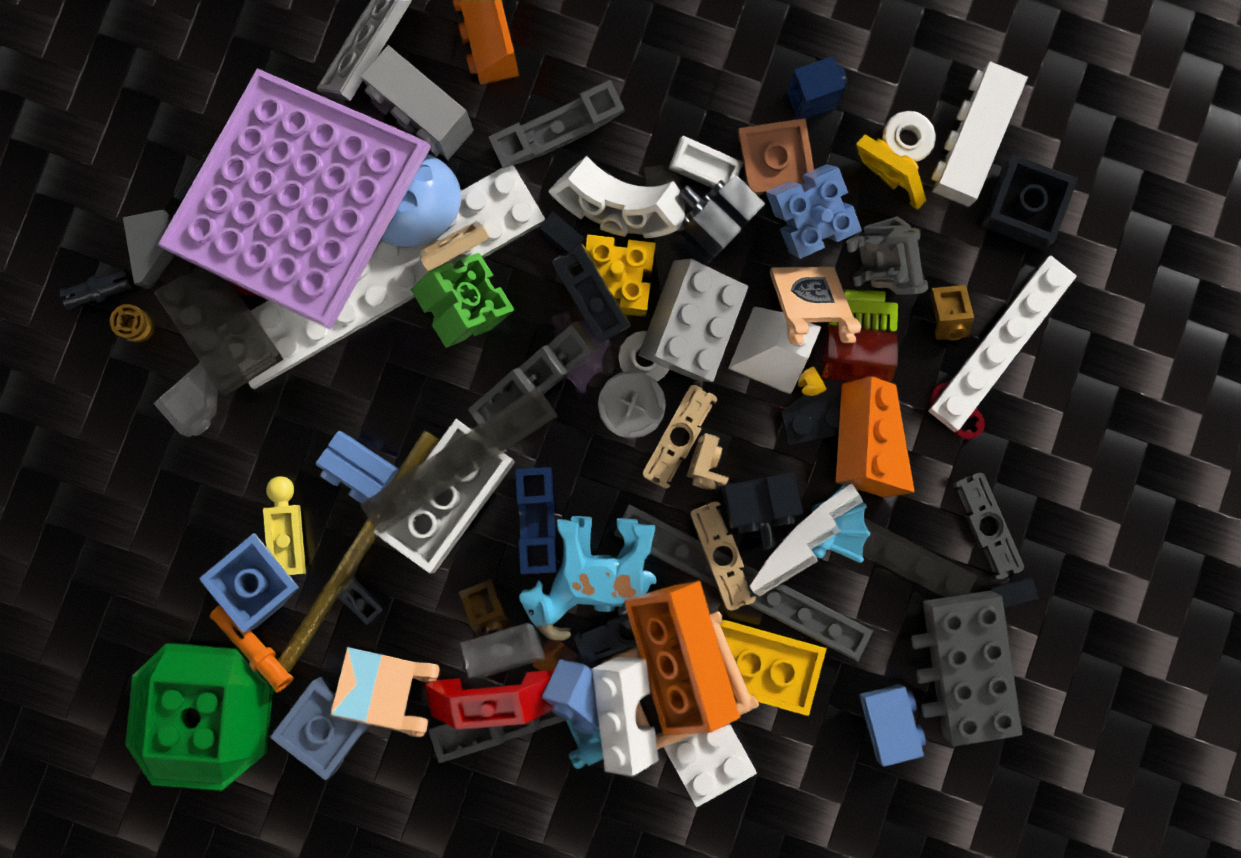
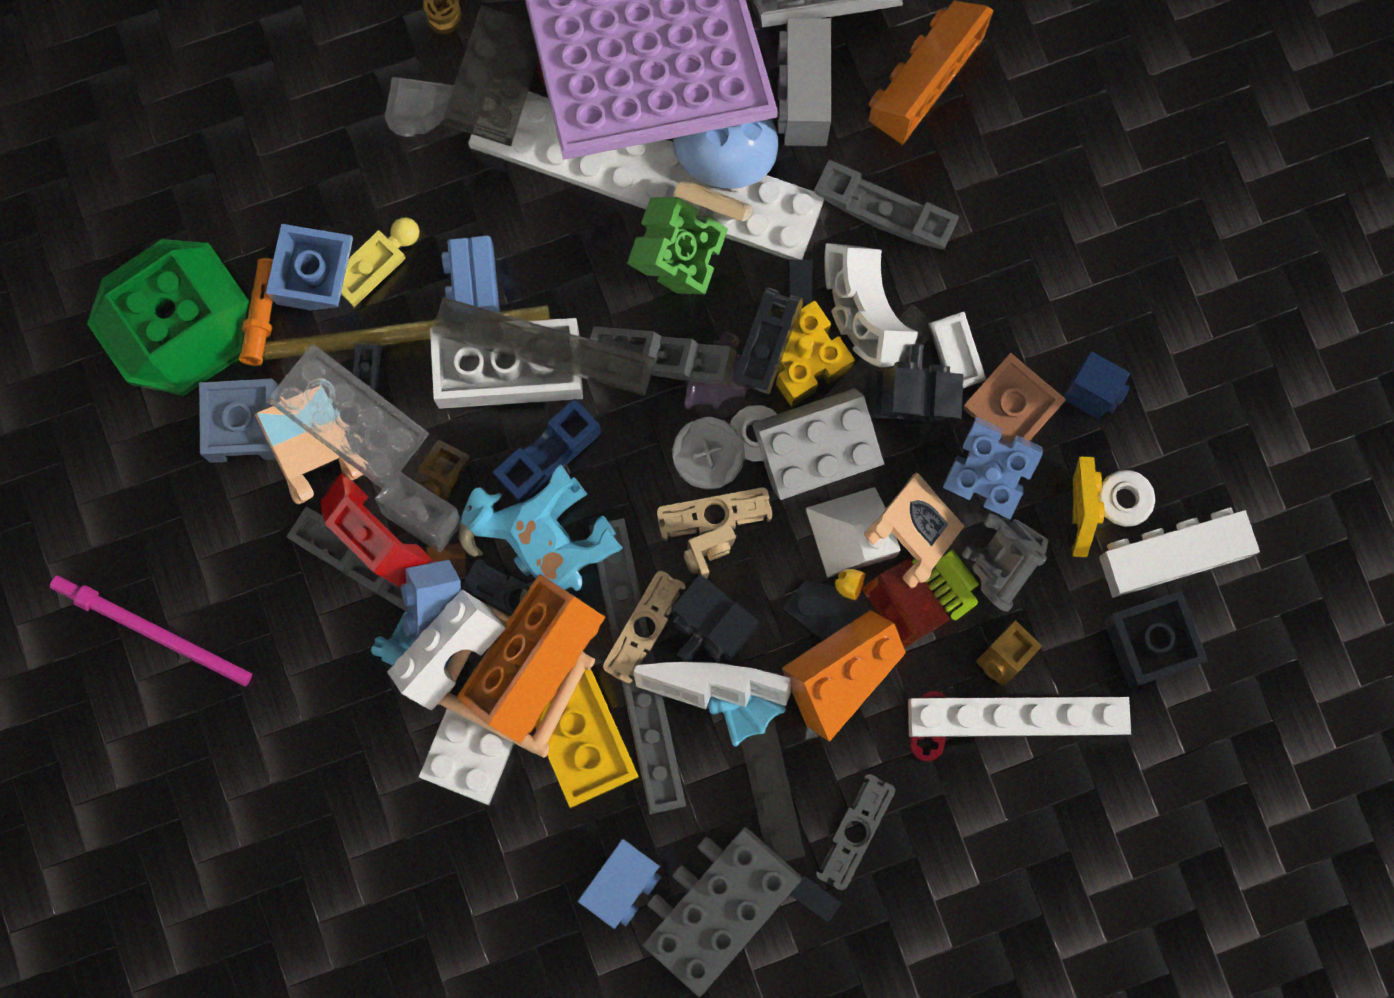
camera: 50 degrees right, 5 degrees down
none -> clear plate [267,343,429,491]

